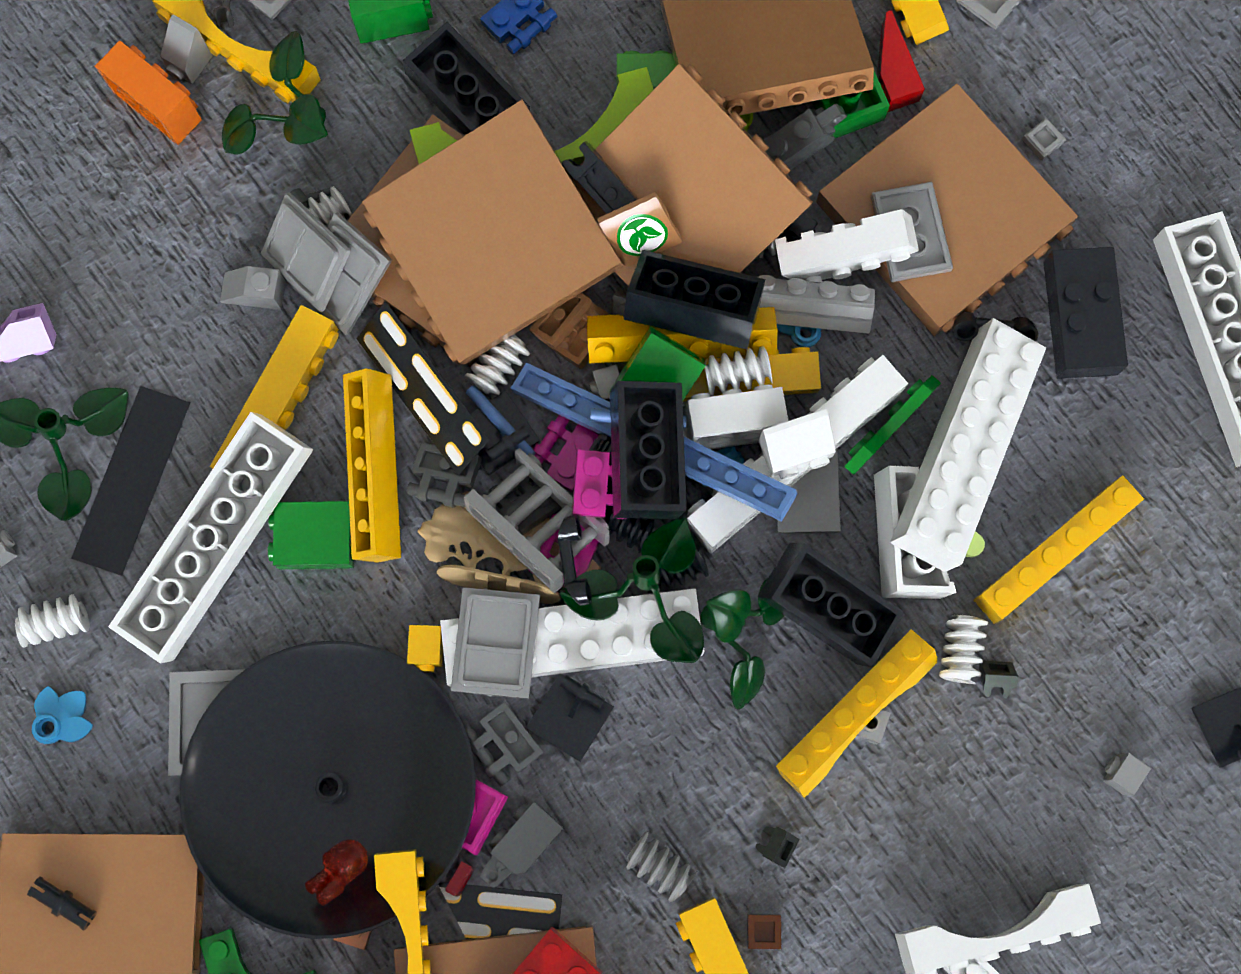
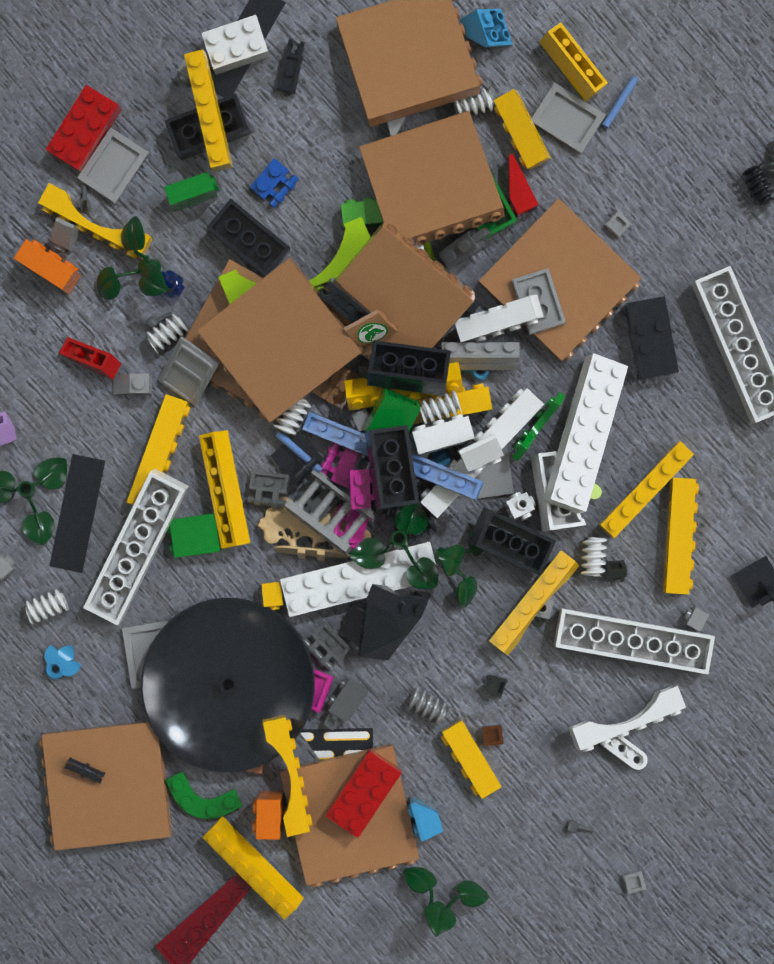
camera: 10 degrees left, 10 degrees up
light grey piece [261,193,351,312] -> none
clear red piece [305,839,369,906] -> none
sticker [356,301,490,476] -> none
dark red tile [445,861,475,897] -> none
light grey piece [451,587,540,699] -> none
black bar [558,515,592,606] -> none
black bar [952,312,1039,342] -> none
none -> red slope [59,337,122,380]
none -> clear blue head [162,270,185,298]
none -> black wedge [358,584,431,660]
none -> white brick [504,492,536,521]
none -> white brick [553,608,715,674]
none -> yellow brick [663,478,699,594]

